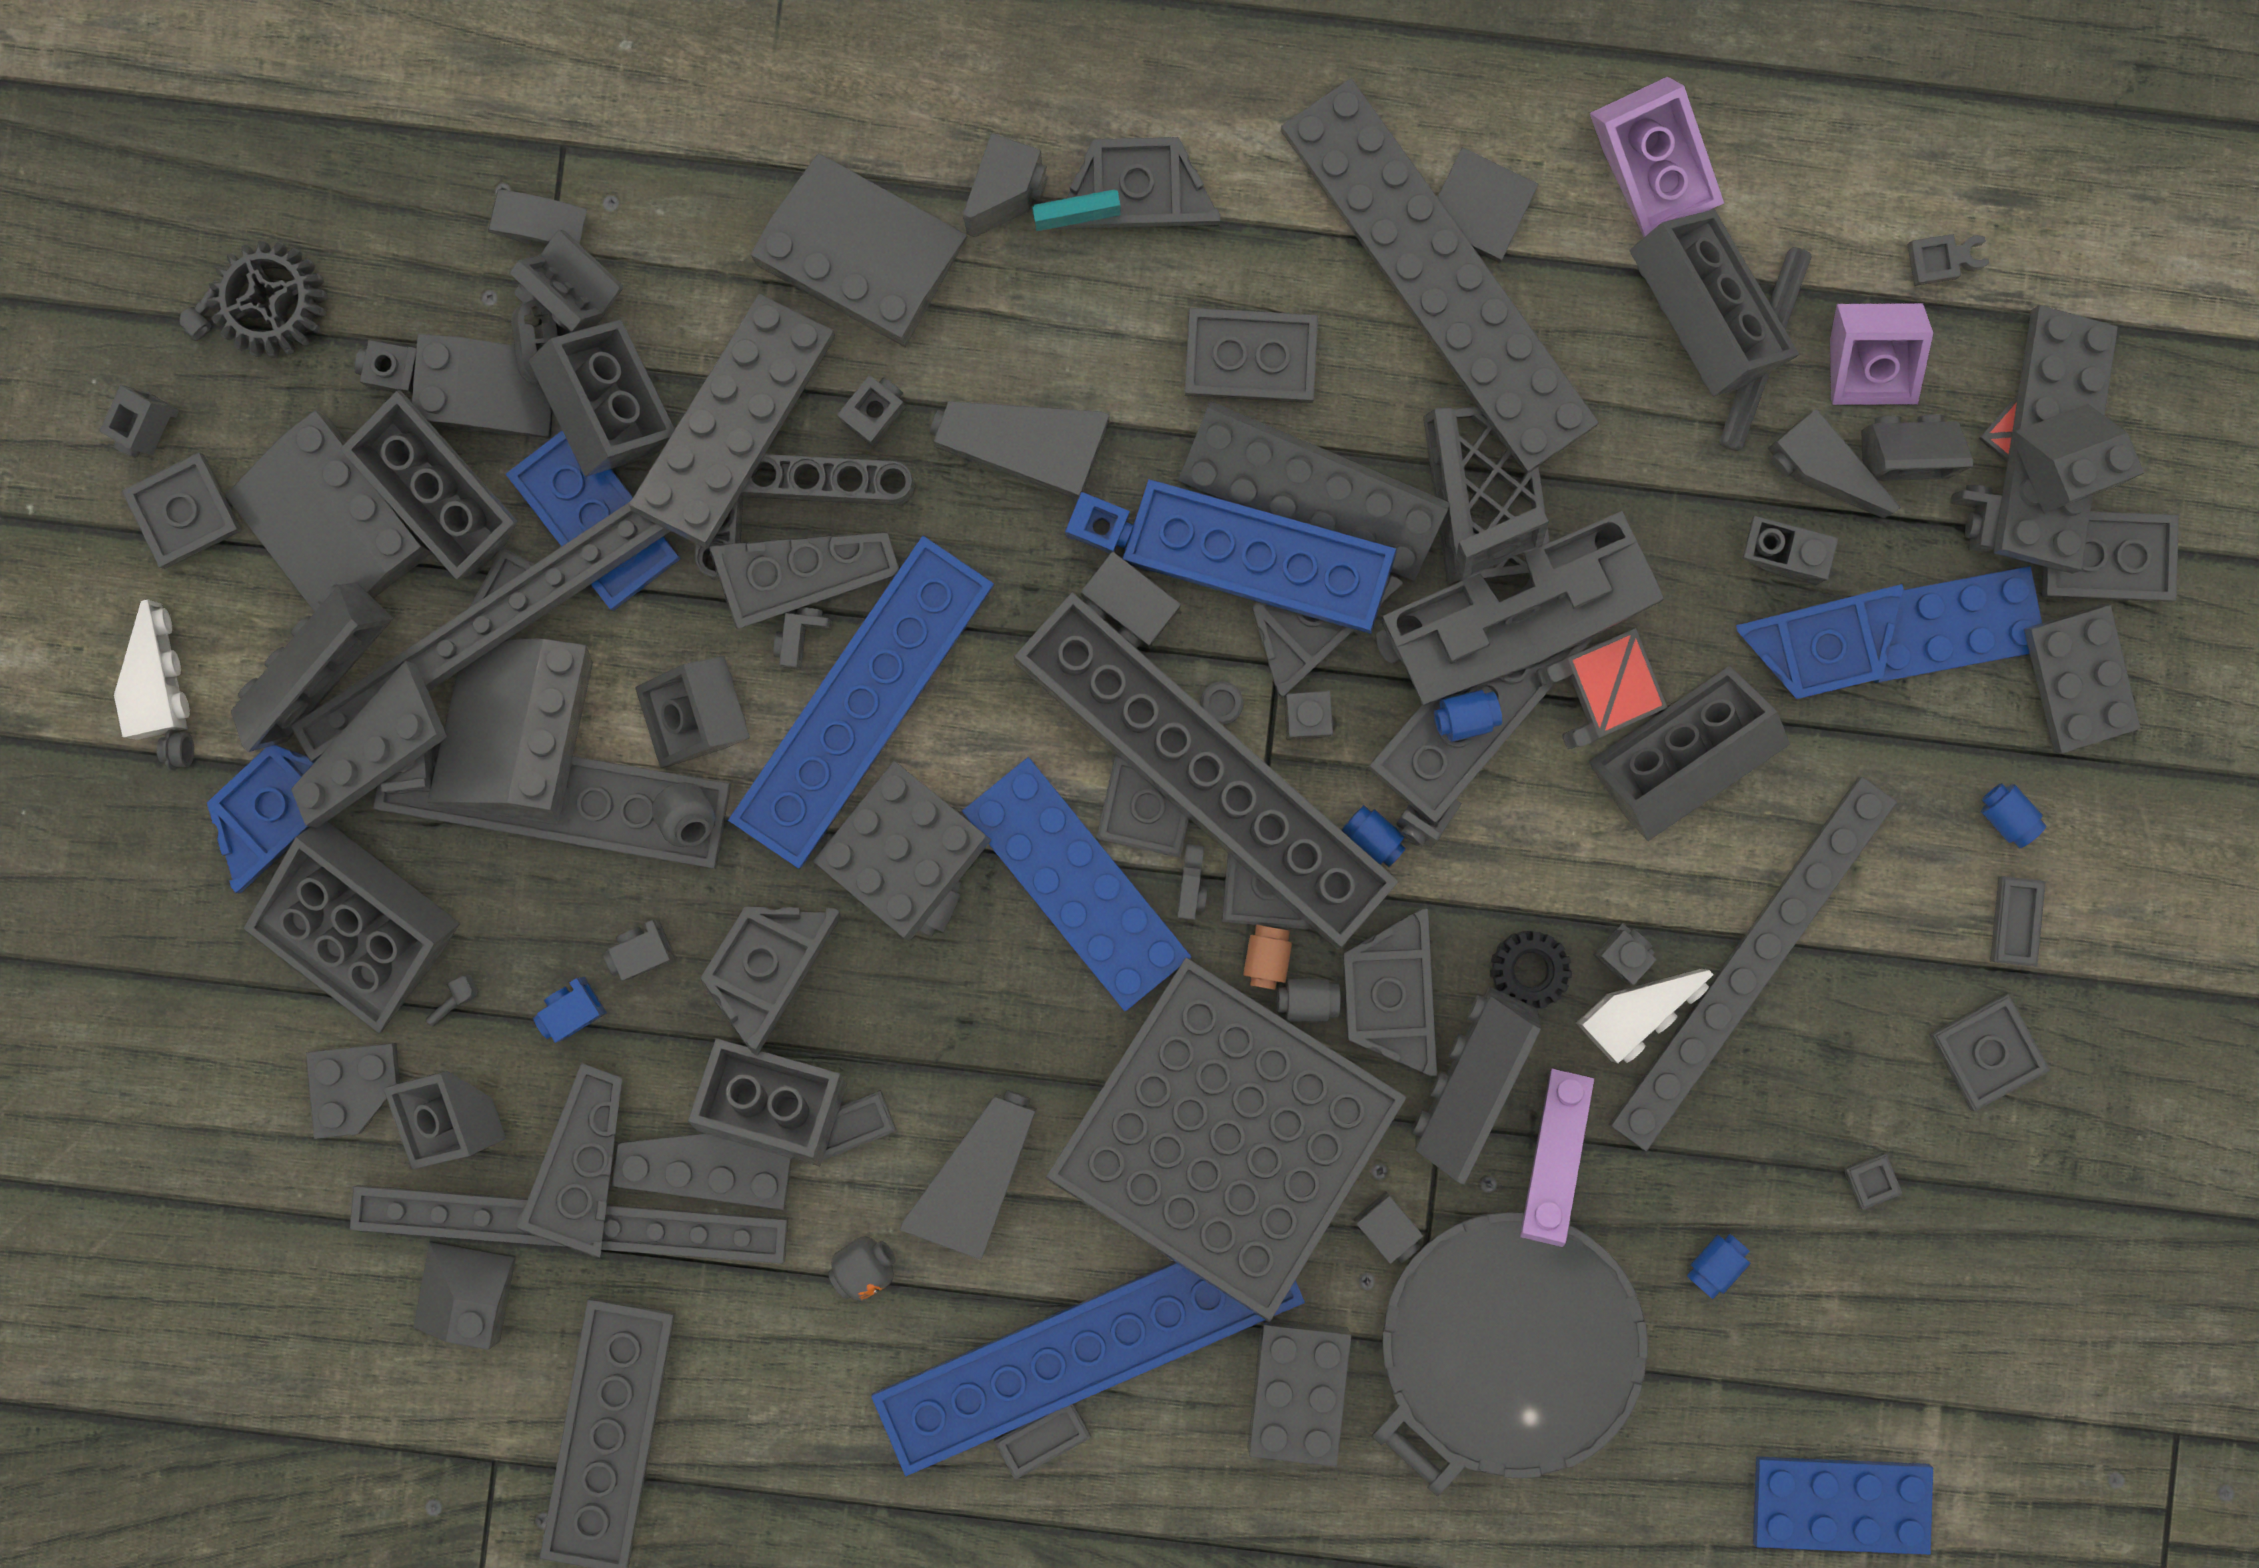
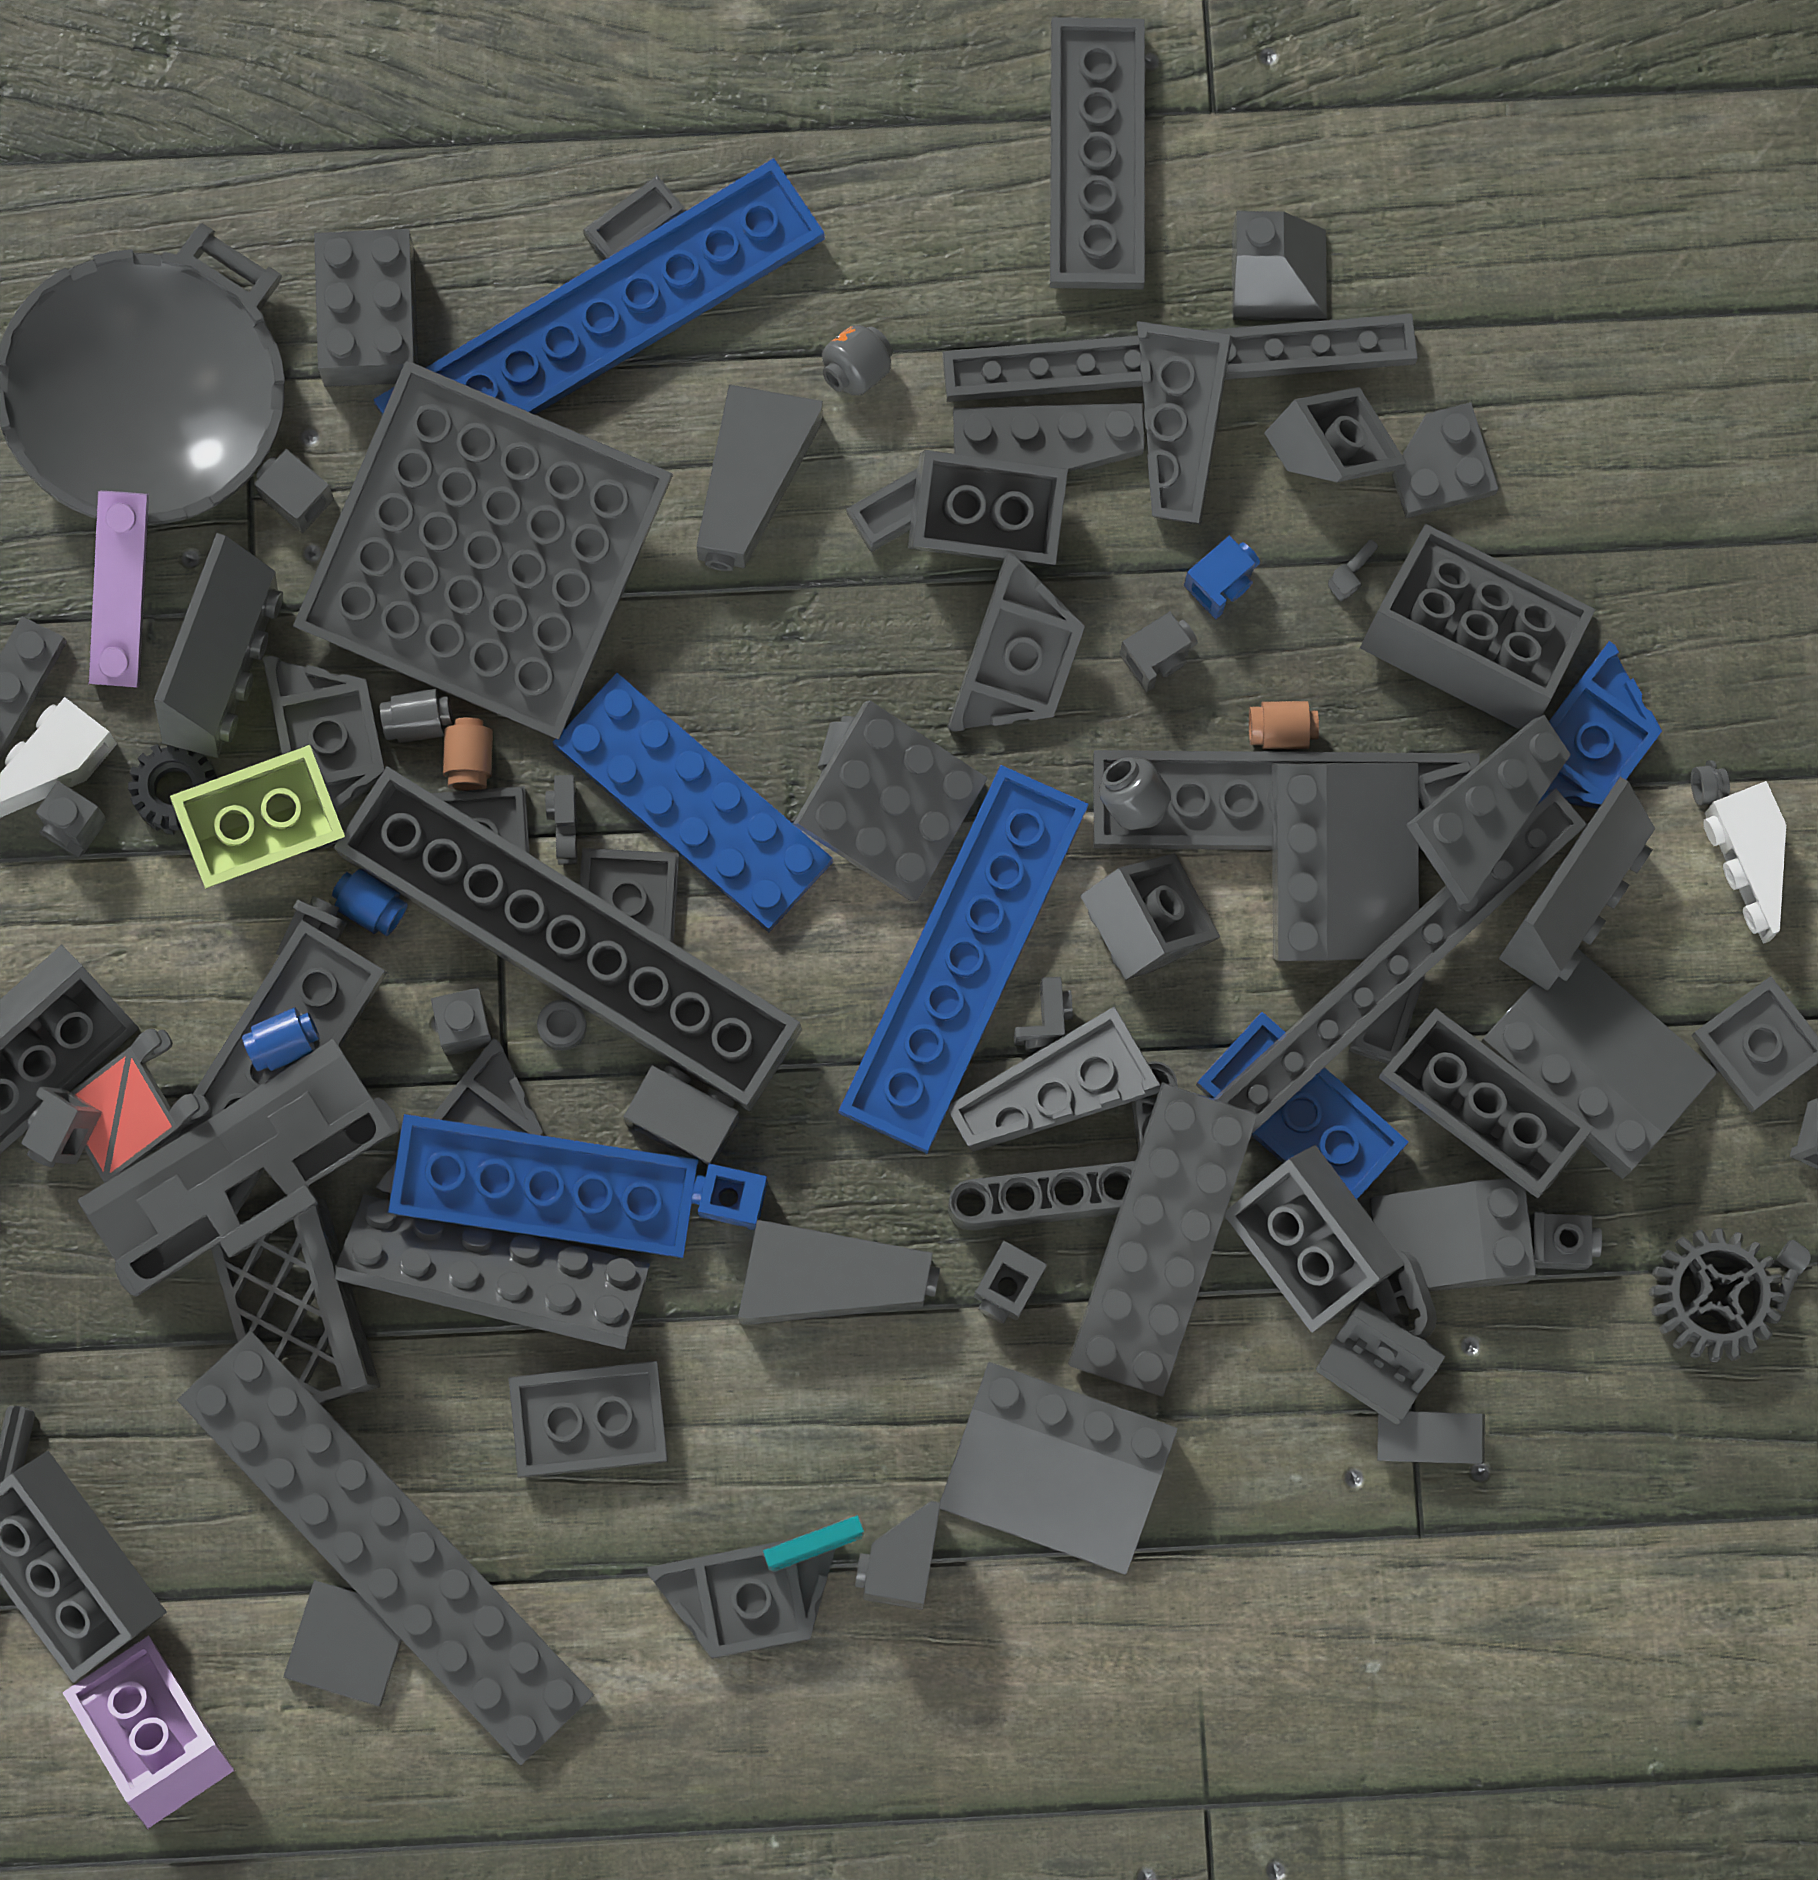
camera: 170 degrees right, 10 degrees down
none -> dark grey brick [21,1087,102,1167]
none -> yellowish green slope [170,745,345,889]
none -> nougat brick [1249,701,1319,750]

